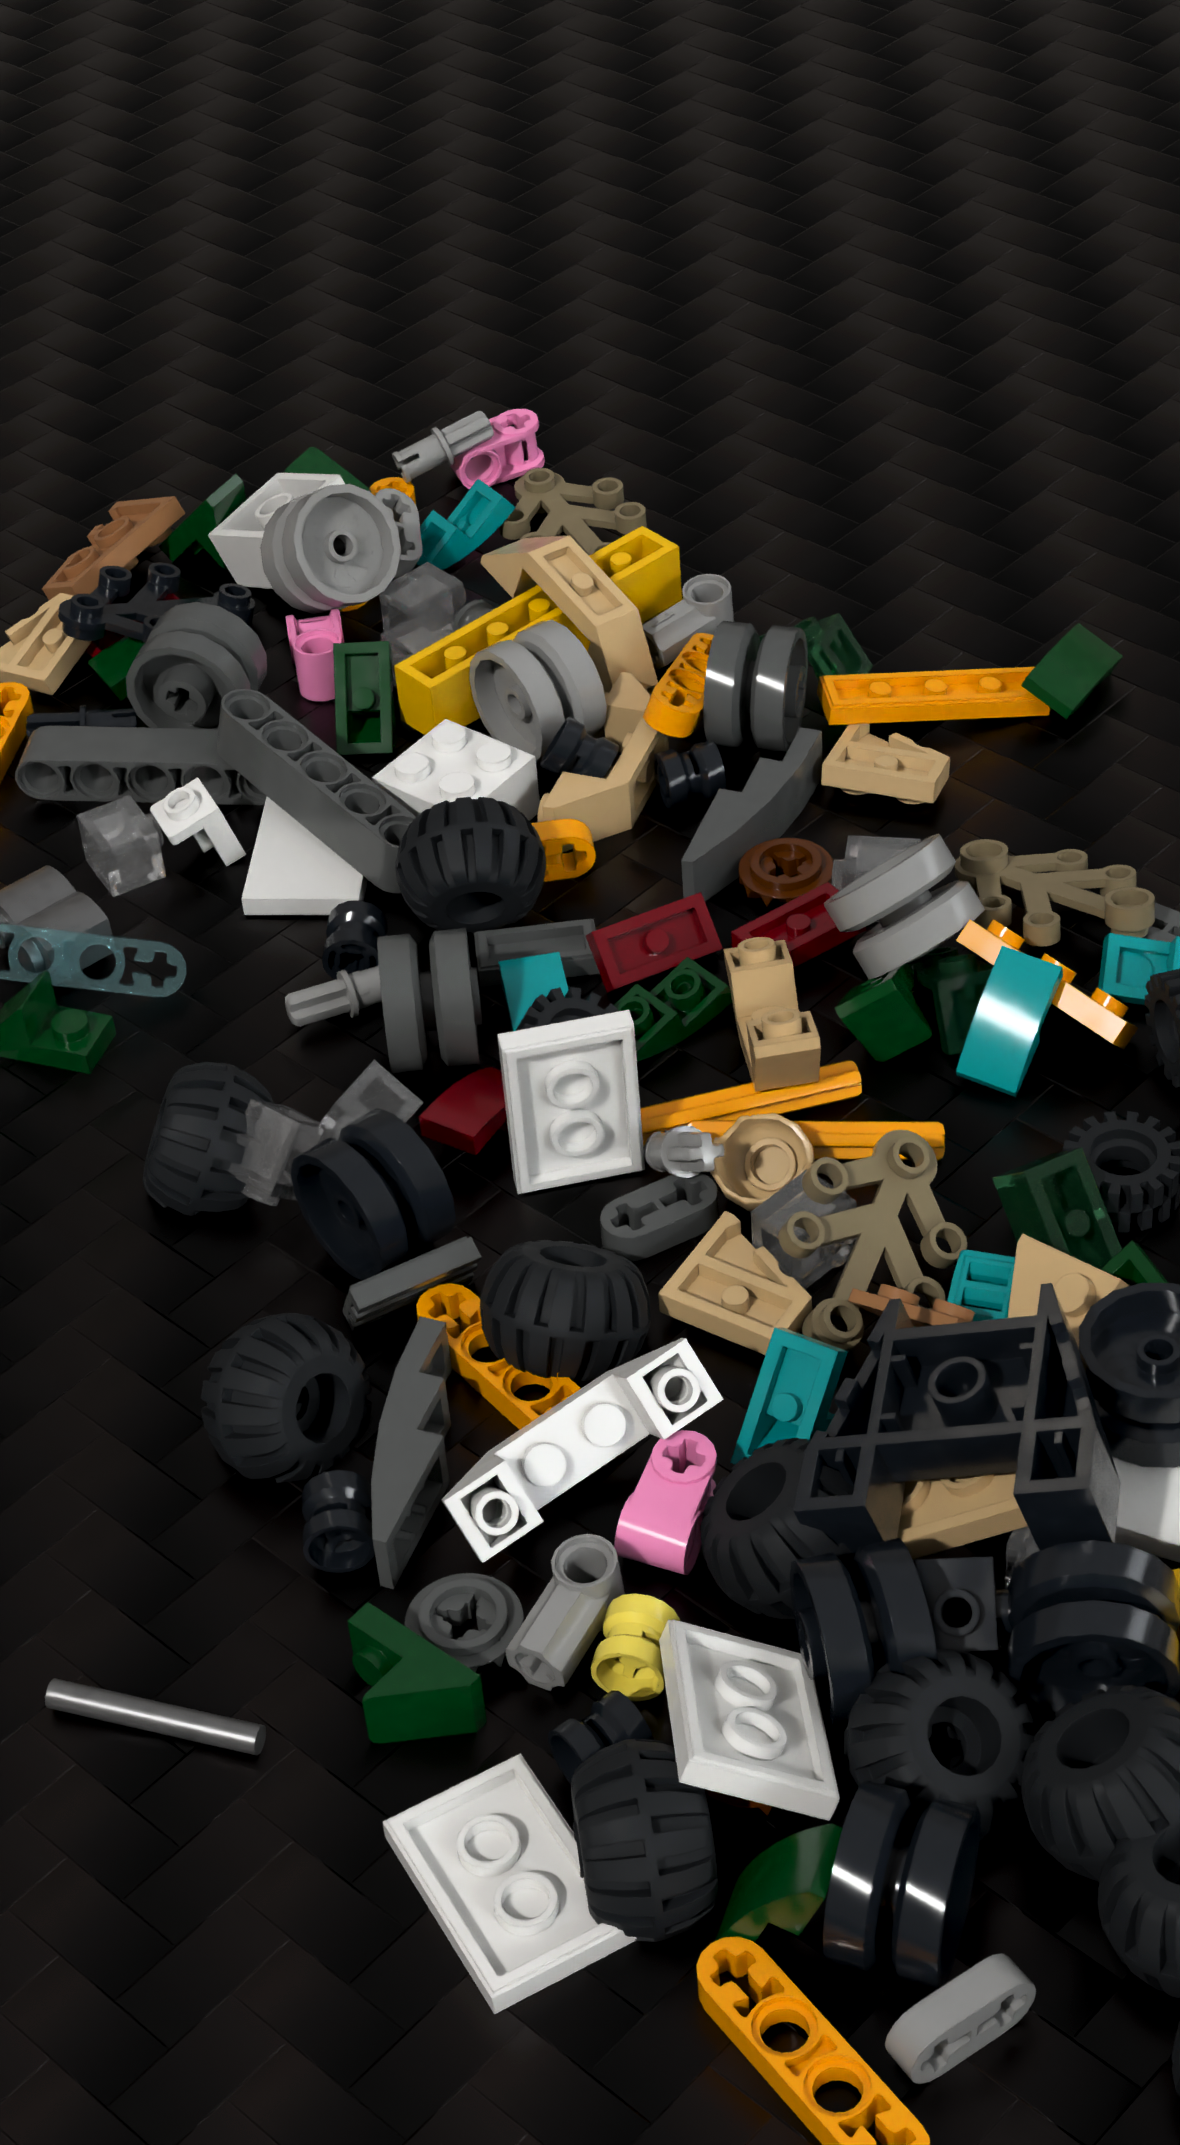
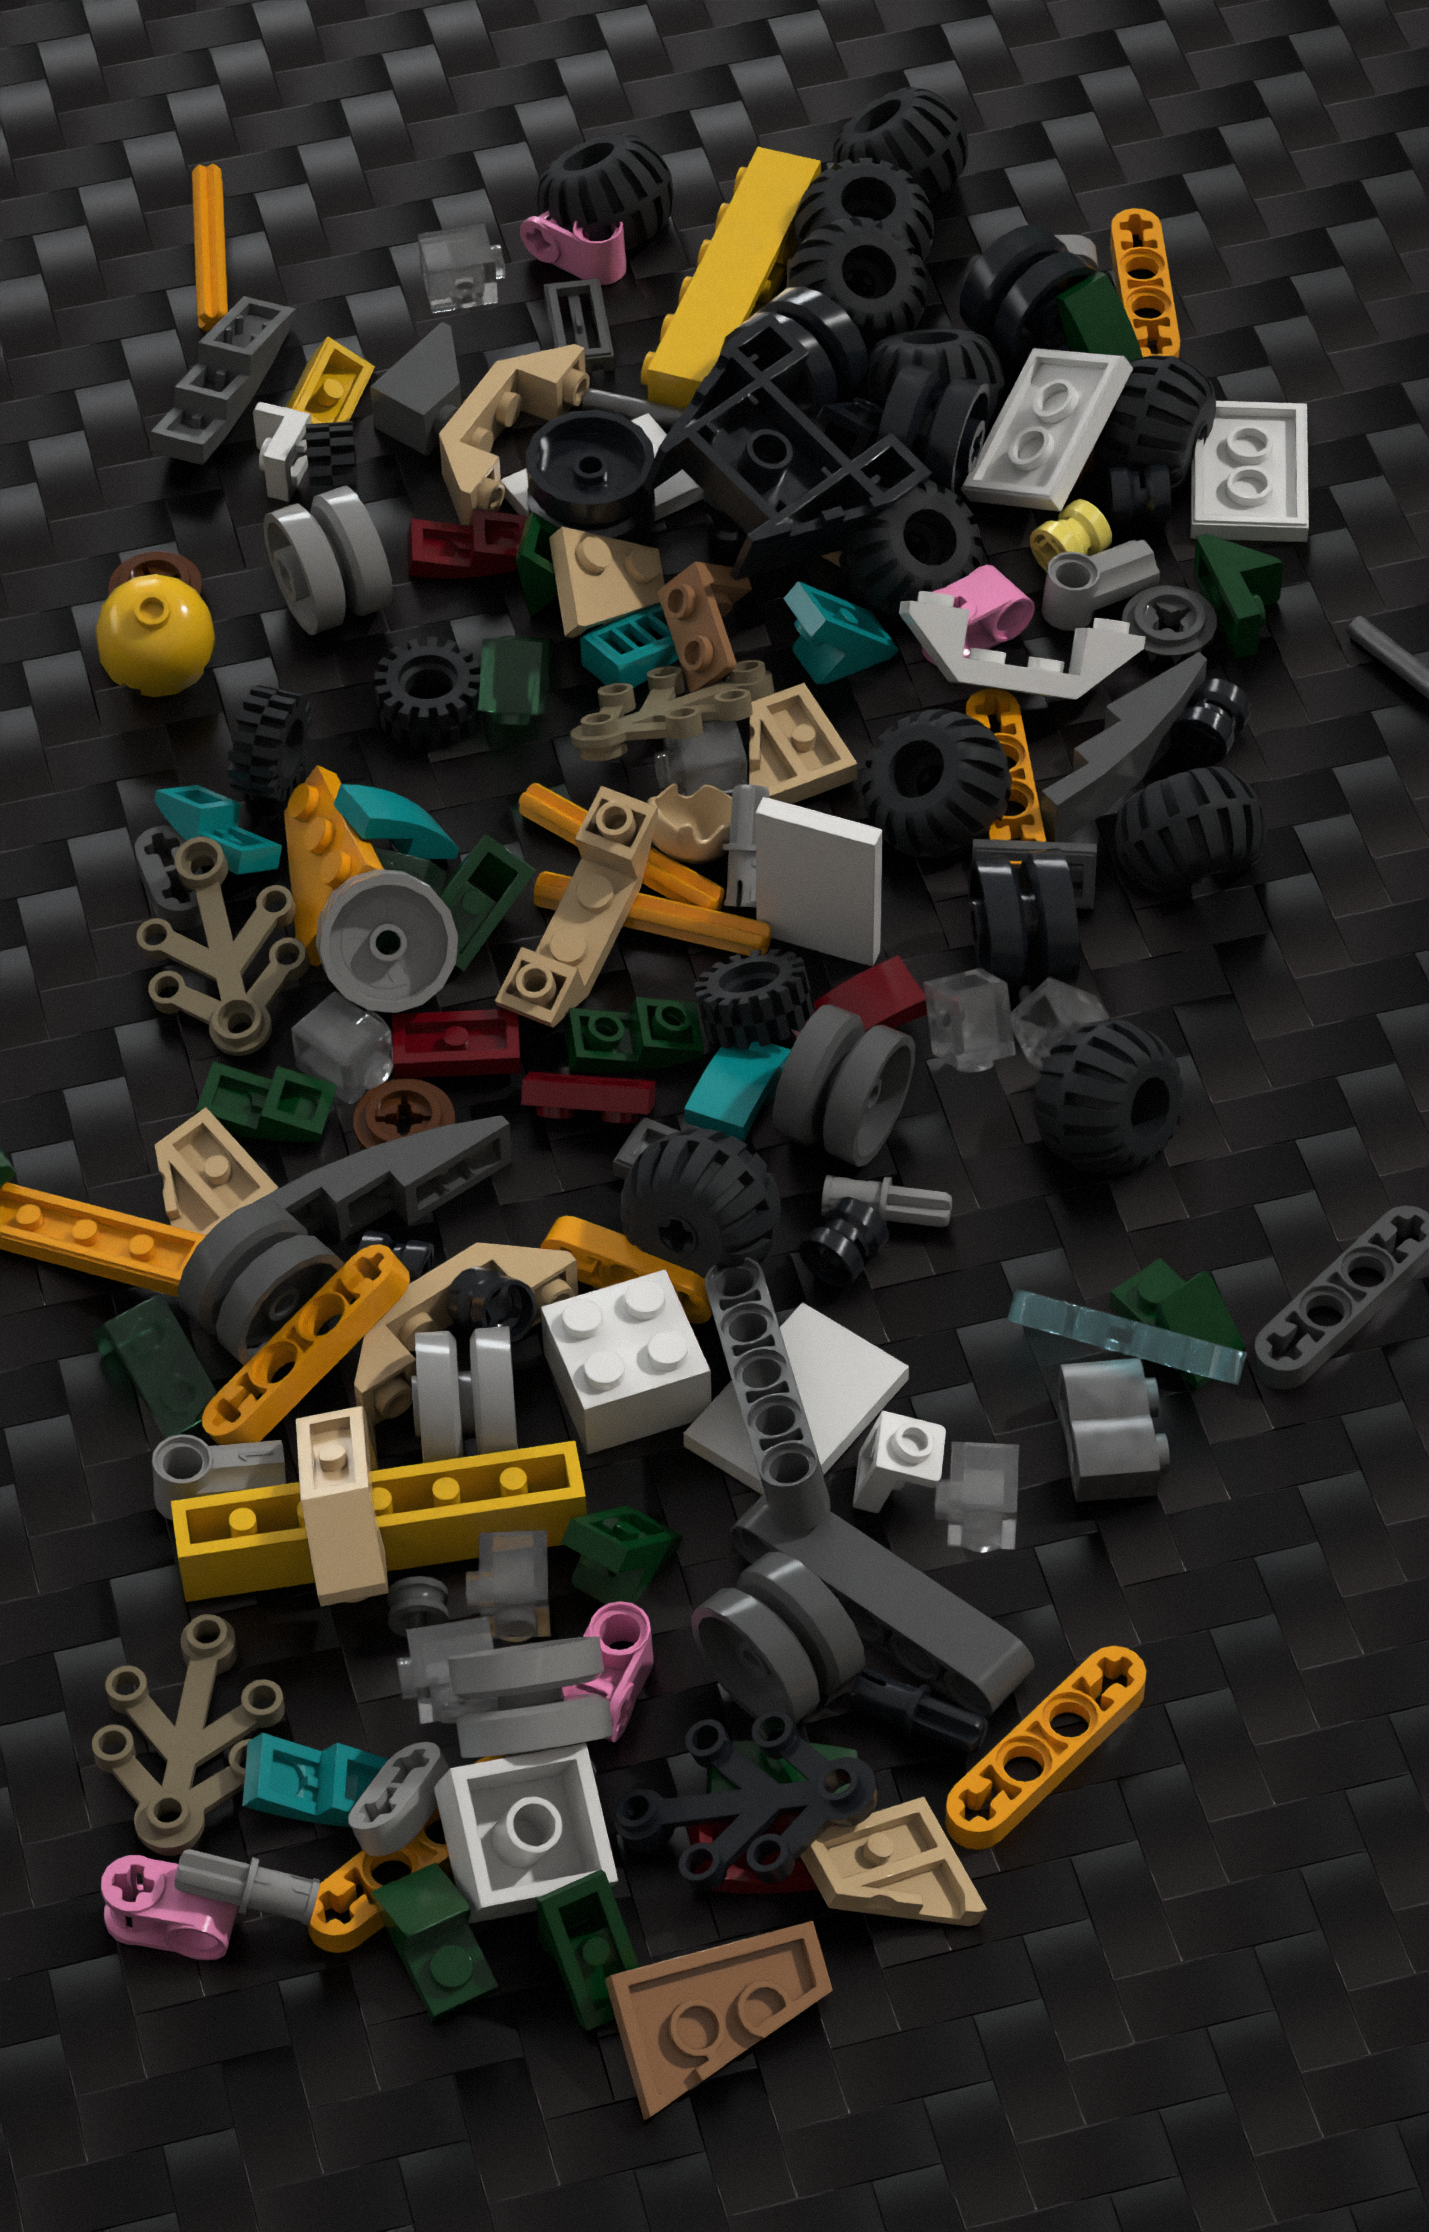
camera: 150 degrees left, 10 degrees up
none -> dark green slope [195,1061,338,1142]

